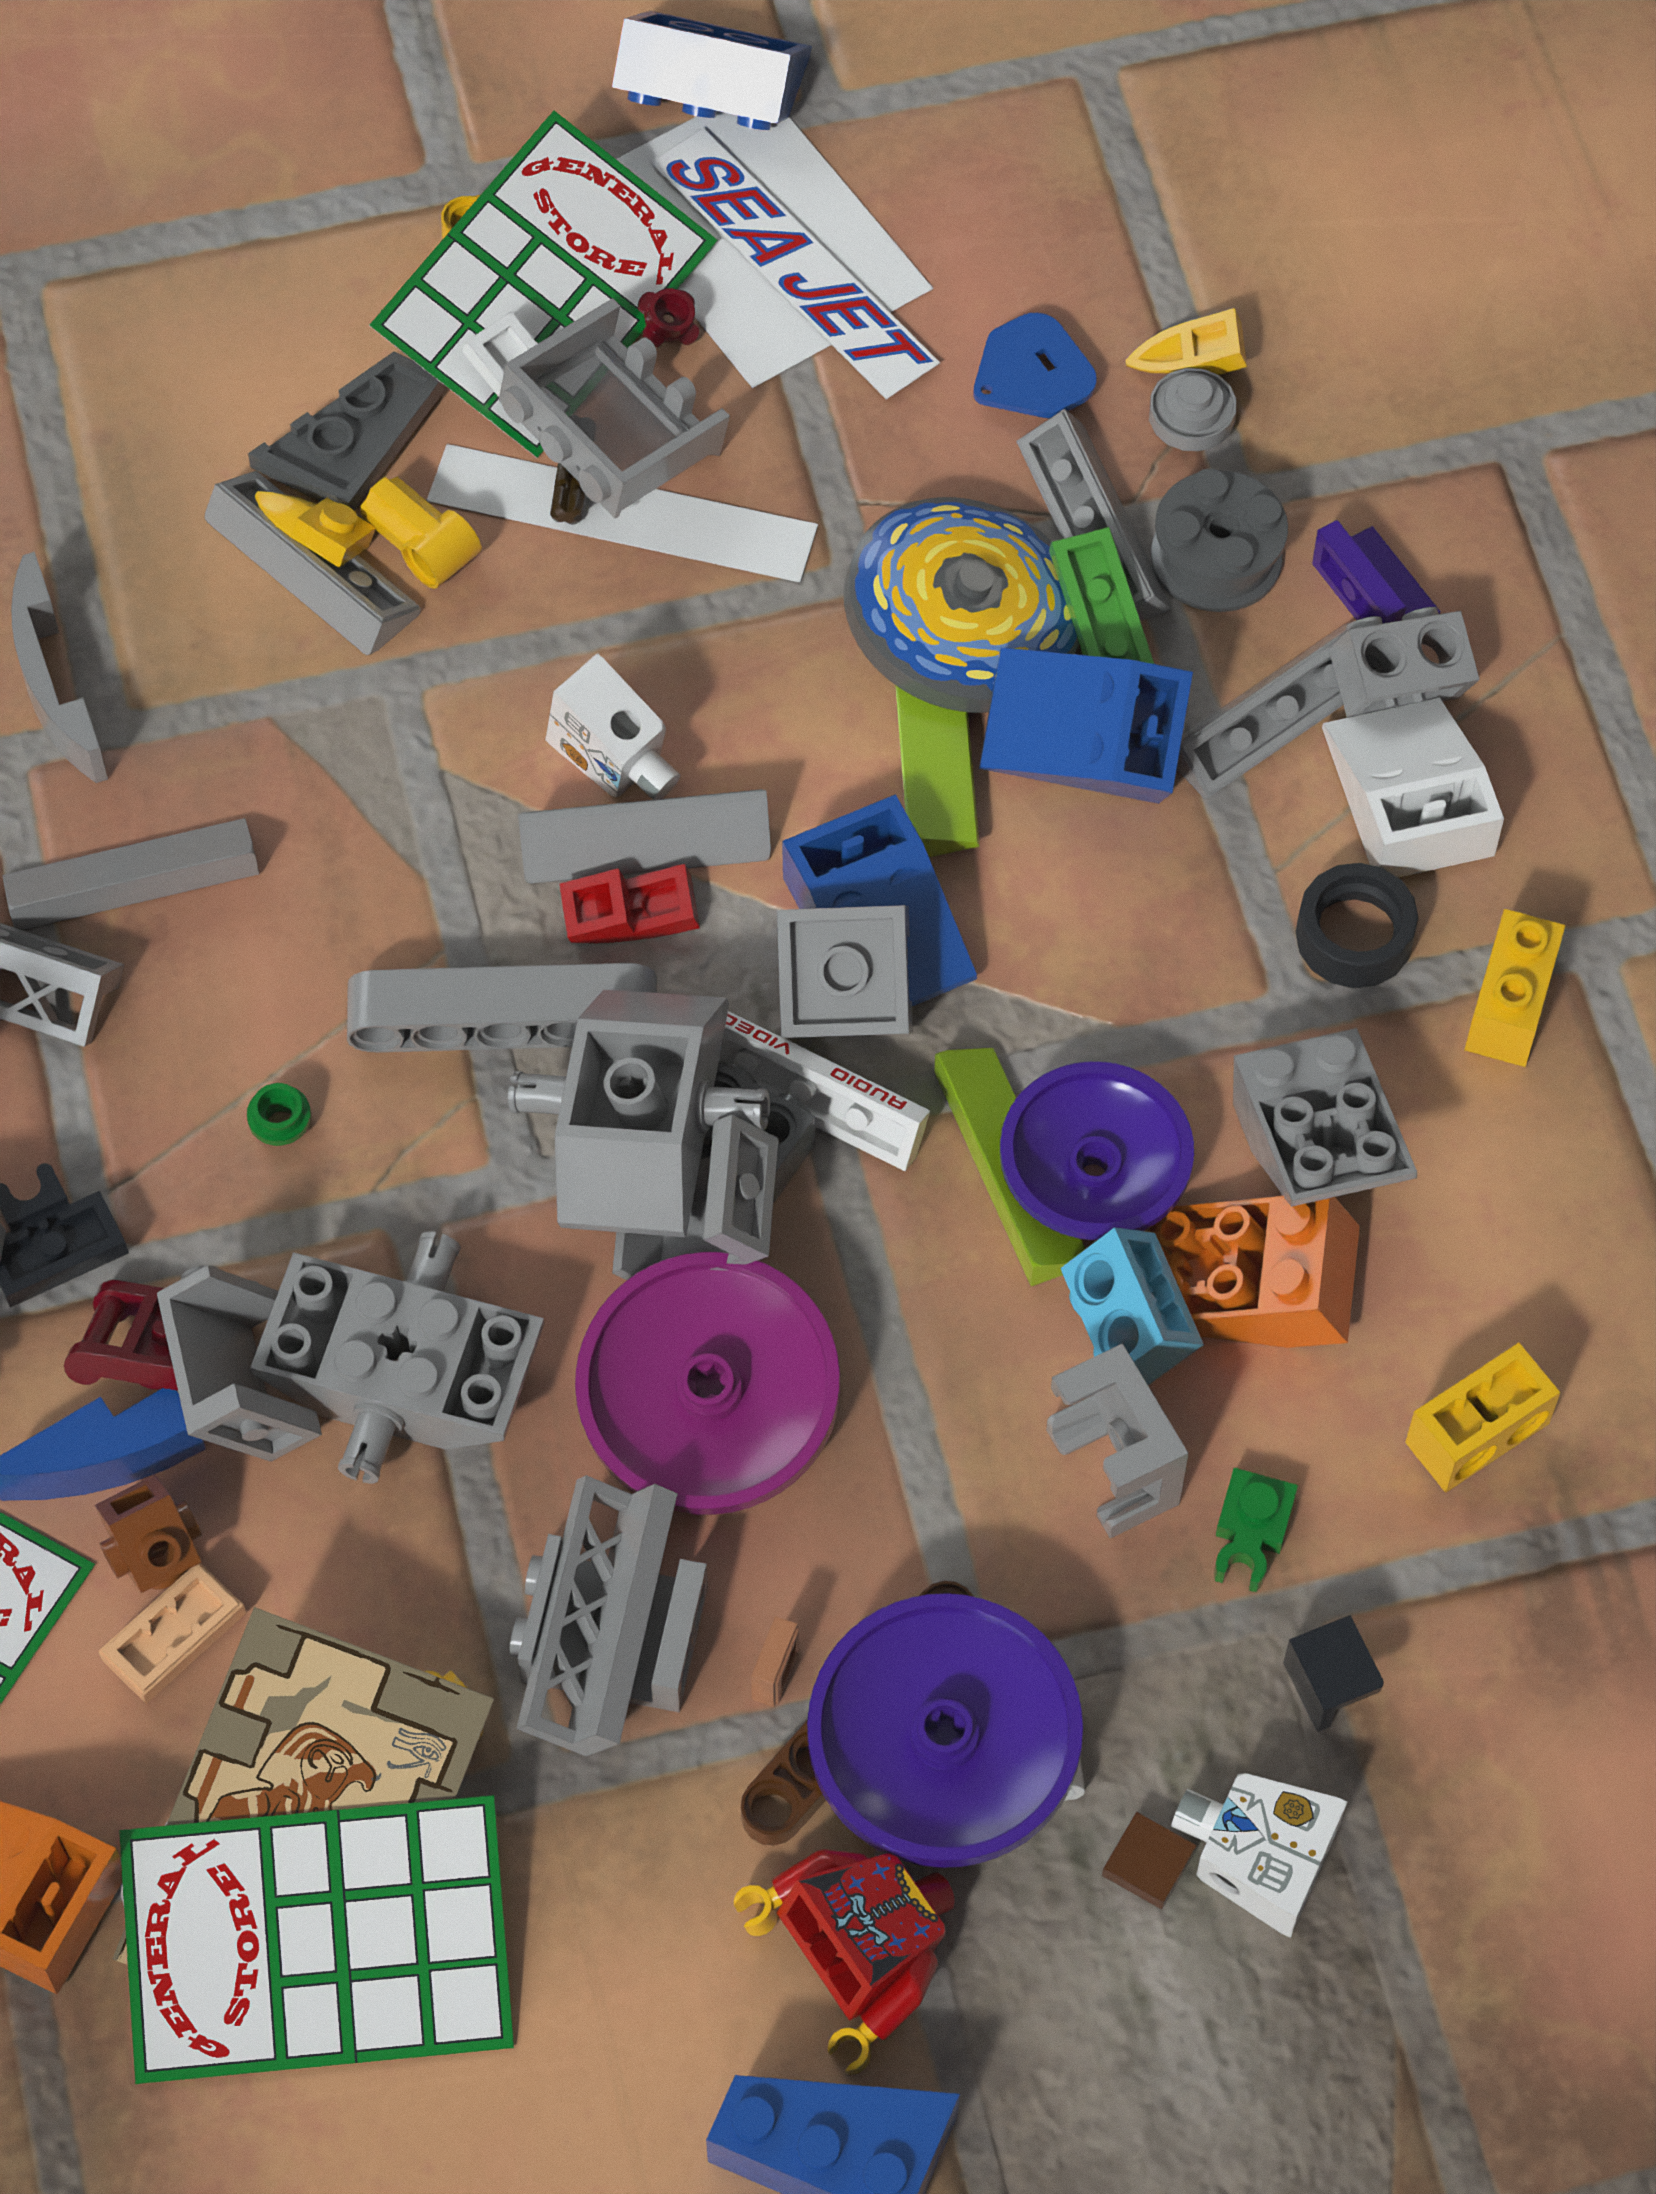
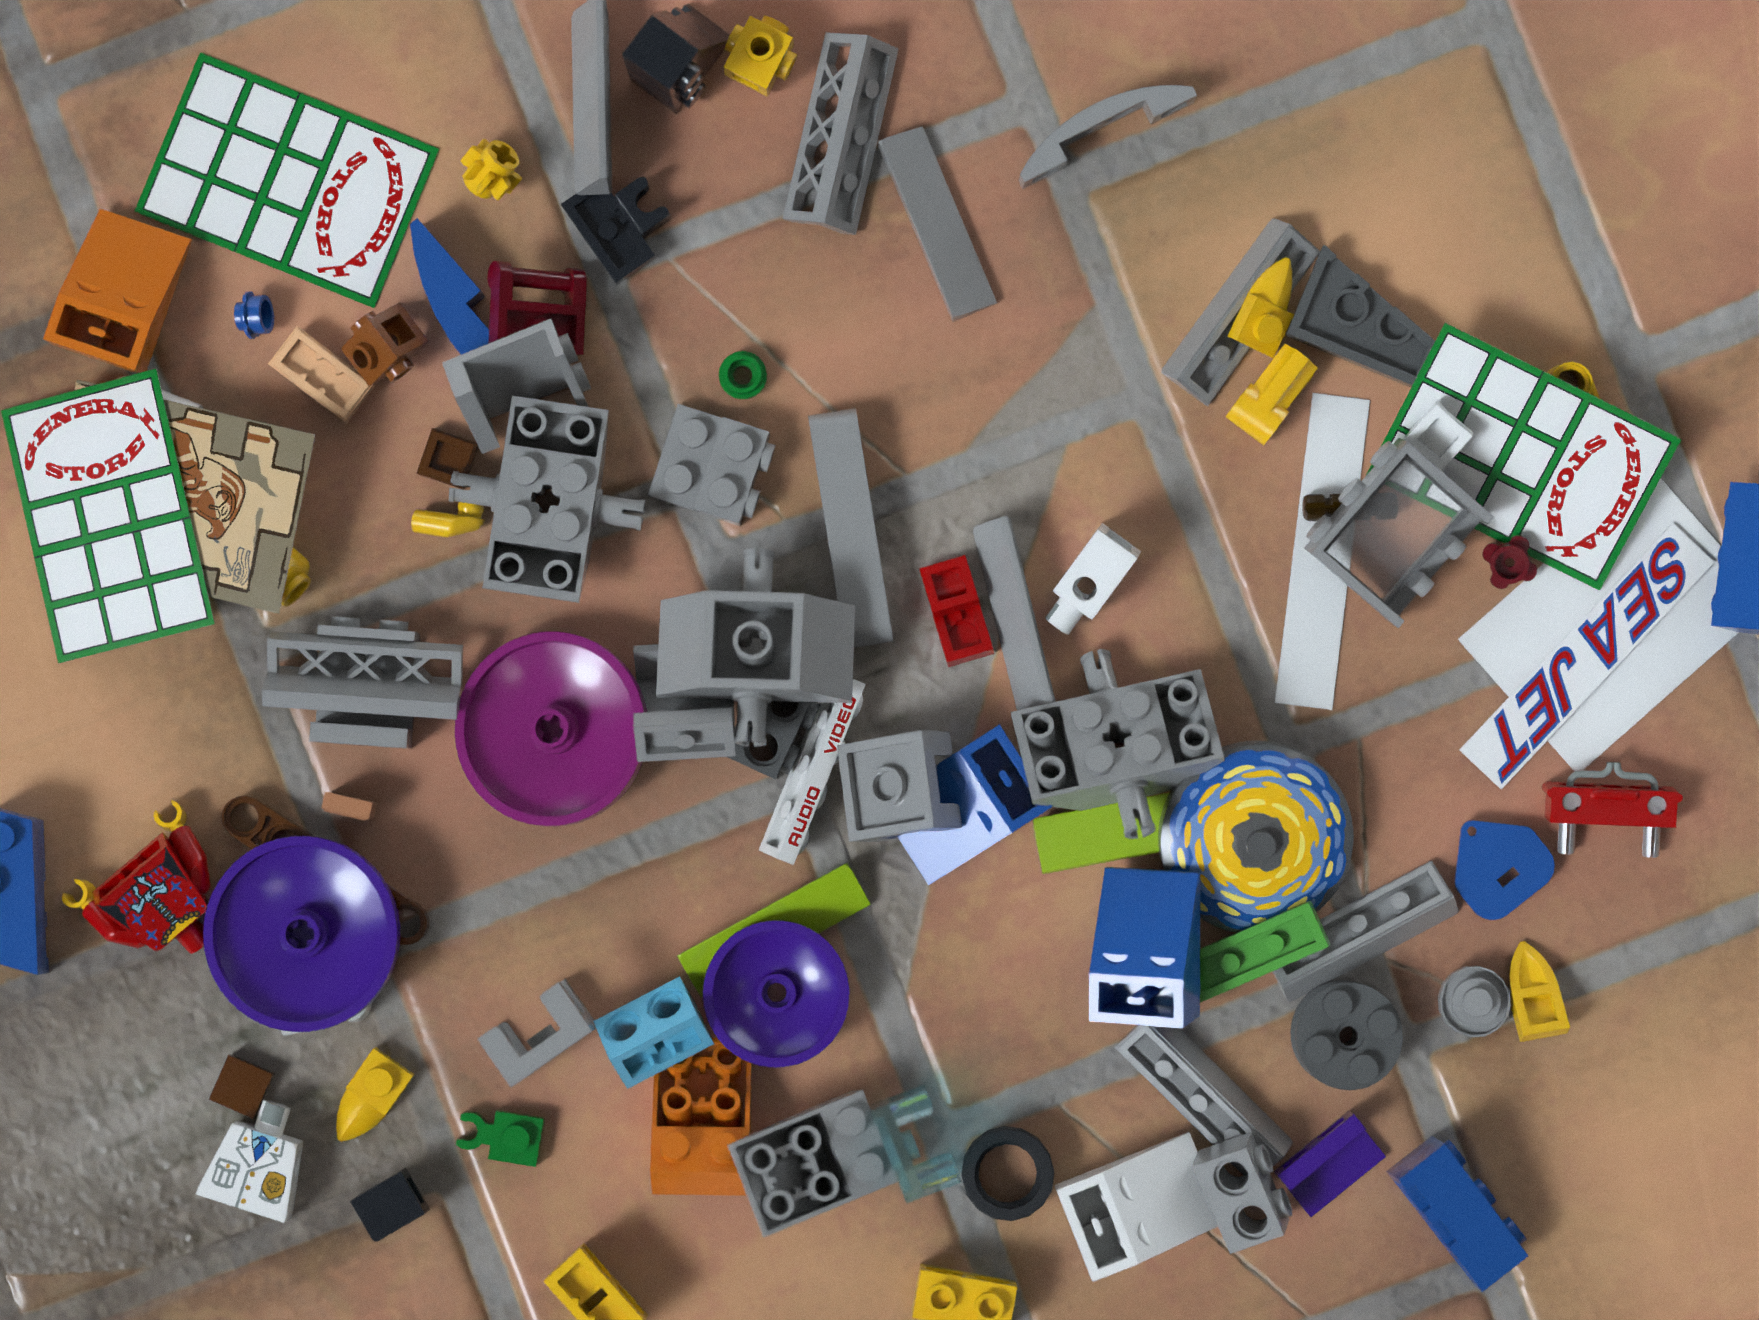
camera: 80 degrees right, 25 degrees up
none -> blue plate [234,291,274,339]
none -> yellow plate [336,1047,415,1142]
none -> yellow arm [411,502,485,538]
none -> reddish brown tile [417,428,479,490]
none -> light grey plate [648,404,776,526]
none -> clear light blue panel [870,1083,962,1204]
none -> light grey slope [1011,649,1224,839]
none -> blue wedge [1386,1136,1529,1292]
none -> red piece [1541,762,1683,858]

